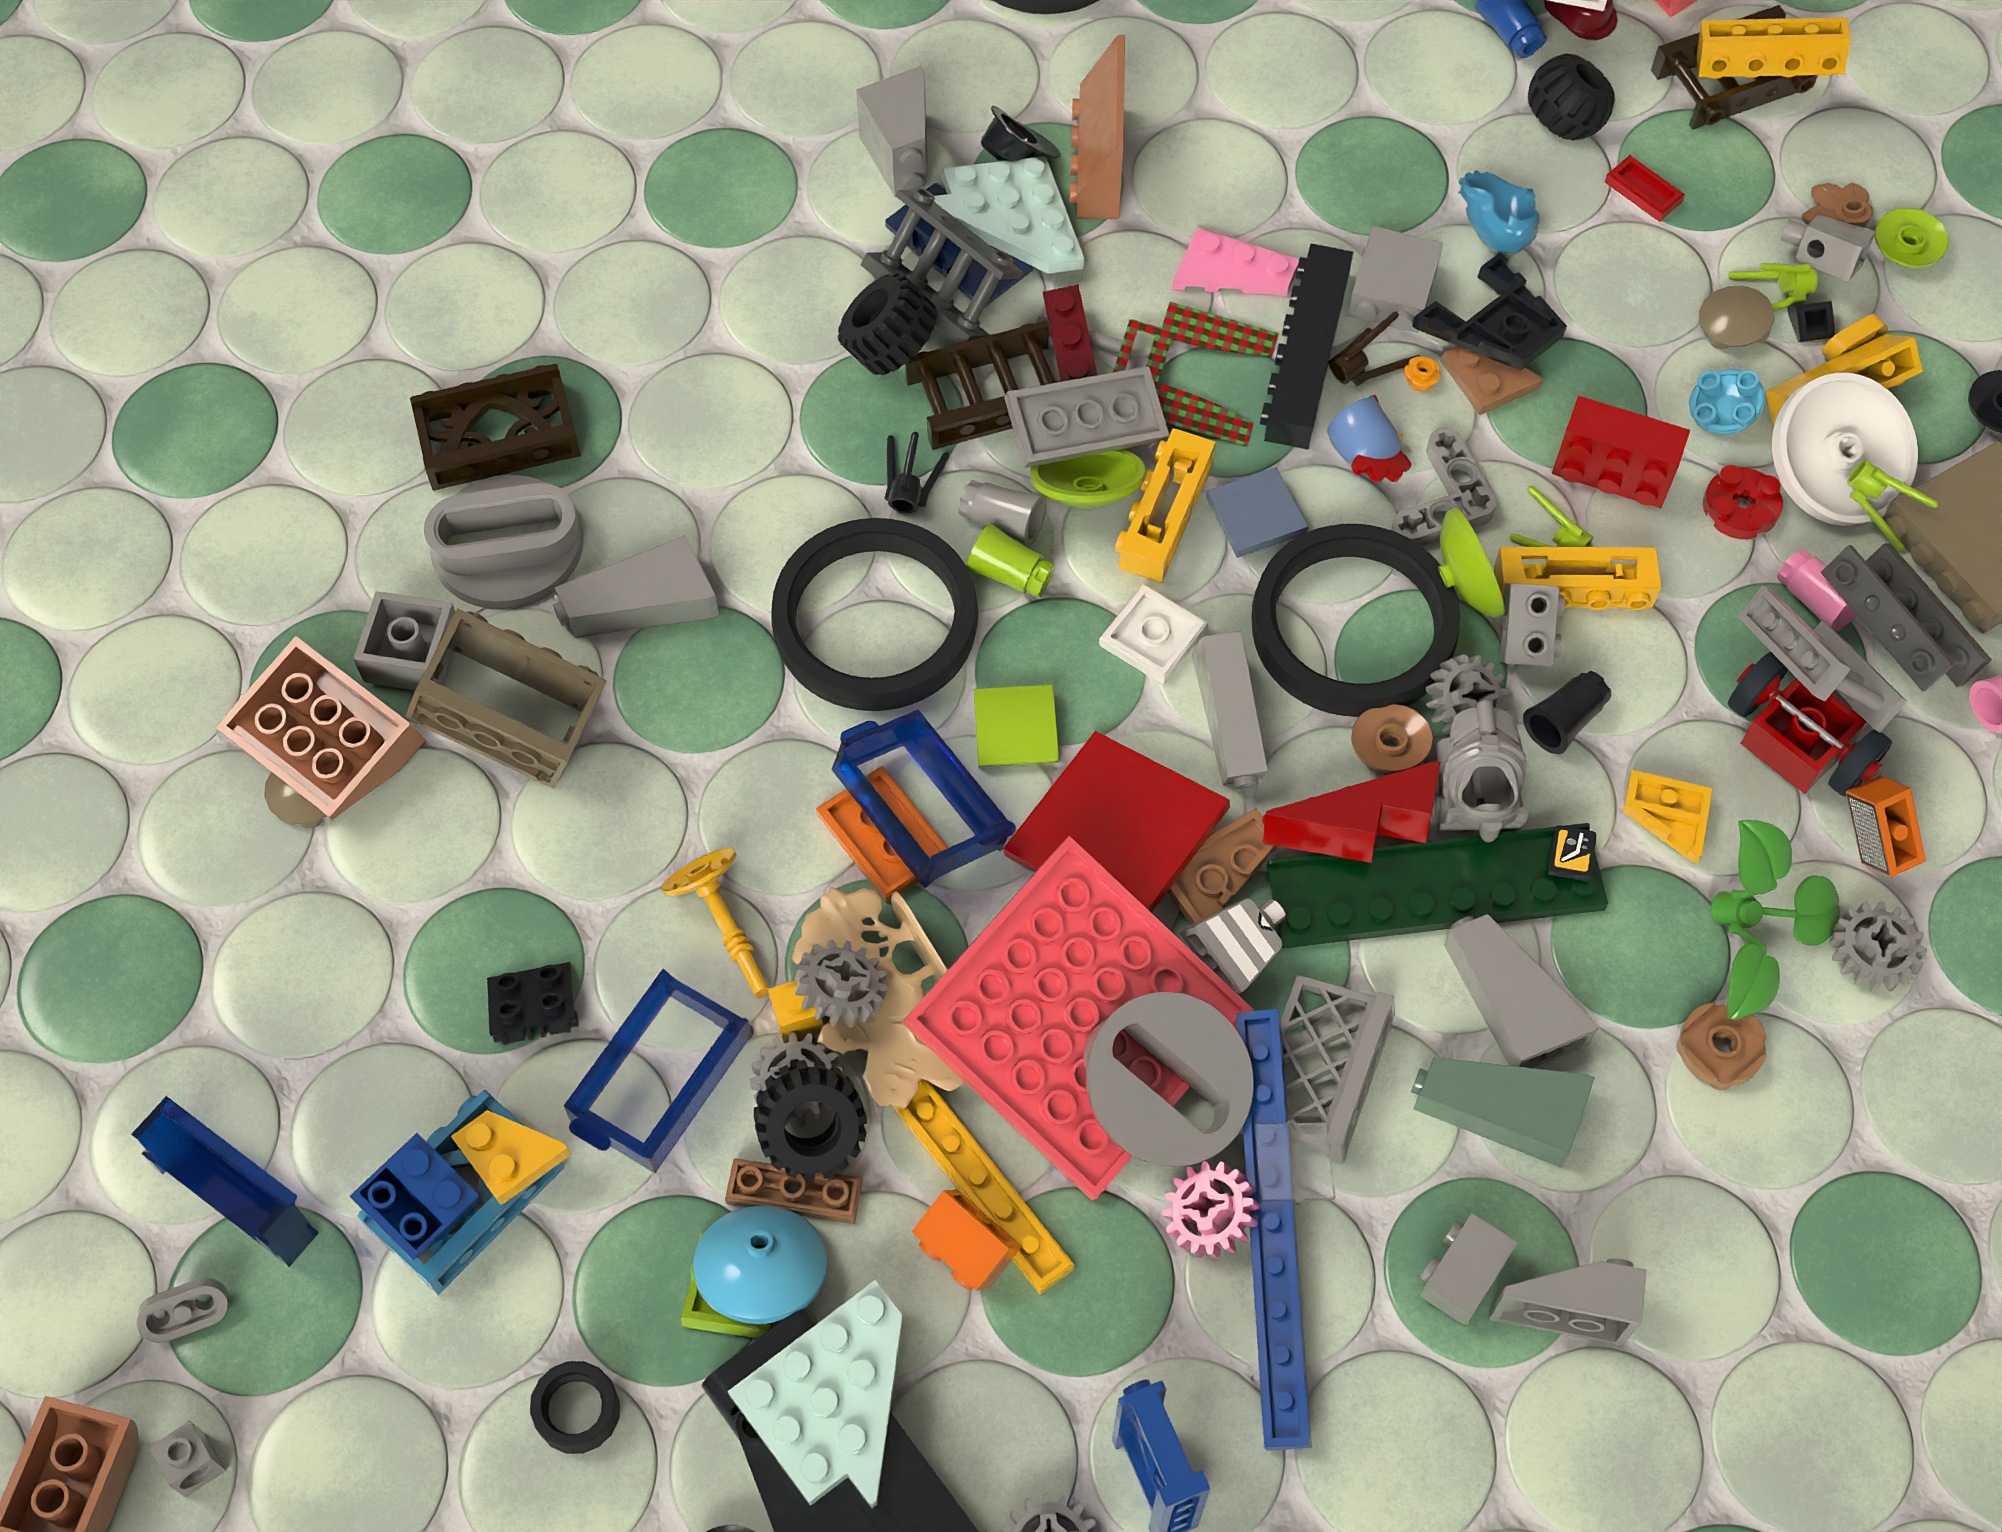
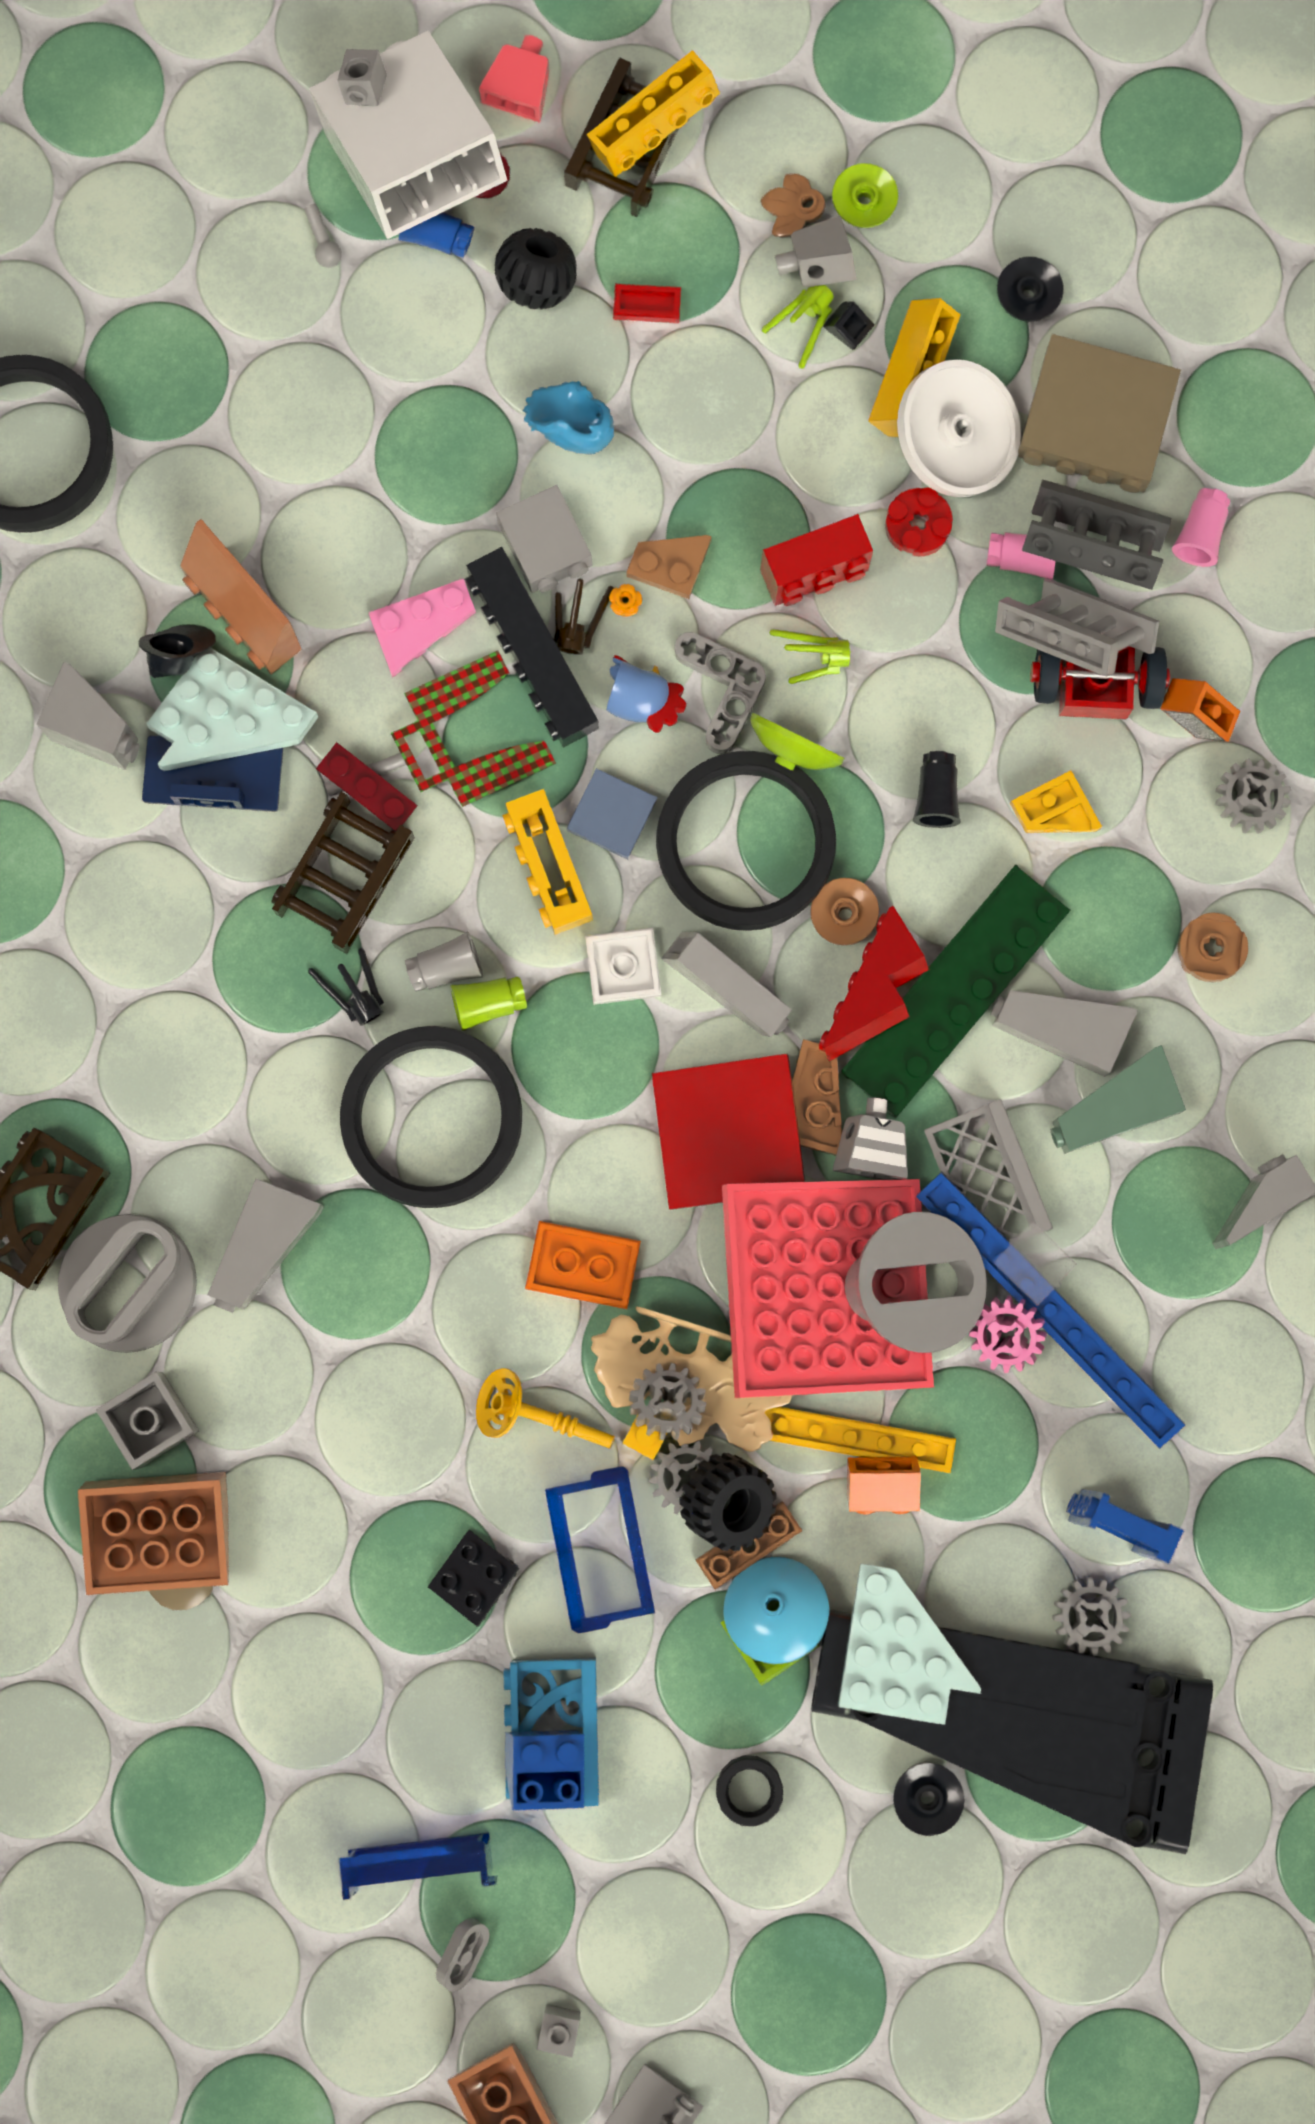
camera: 45 degrees left, 20 degrees up
dark tan hose [405,608,607,788] -> none
yellow wing [451,1110,572,1206] -> none
clear blue piece [831,709,1016,889] -> none
black tyre [838,273,937,375] -> none
dark grey fence [861,187,1024,344] -> none
lime slope [973,684,1059,767] -> none
light grey plate [1004,366,1169,468] -> none
lime dish [1030,449,1145,509] -> none
black wing [1412,253,1567,371] -> none
light grey brick [1420,1213,1518,1326] -> none
light grey gear [1426,654,1511,735] -> none
light grey helmet [1435,700,1530,842] -> none
yellow brick [1494,547,1661,610] -> none
light grey brick [1499,583,1565,666] -> none
slope [1548,825,1597,882] -> none
medium azure dish [1689,369,1766,435] -> none
dark tan dish [1699,286,1774,349] -> none
bright green plant [1711,820,1840,1019] -> none
yellow beam [1821,313,1888,361] -> none
lime plant [1847,459,1938,552] -> none

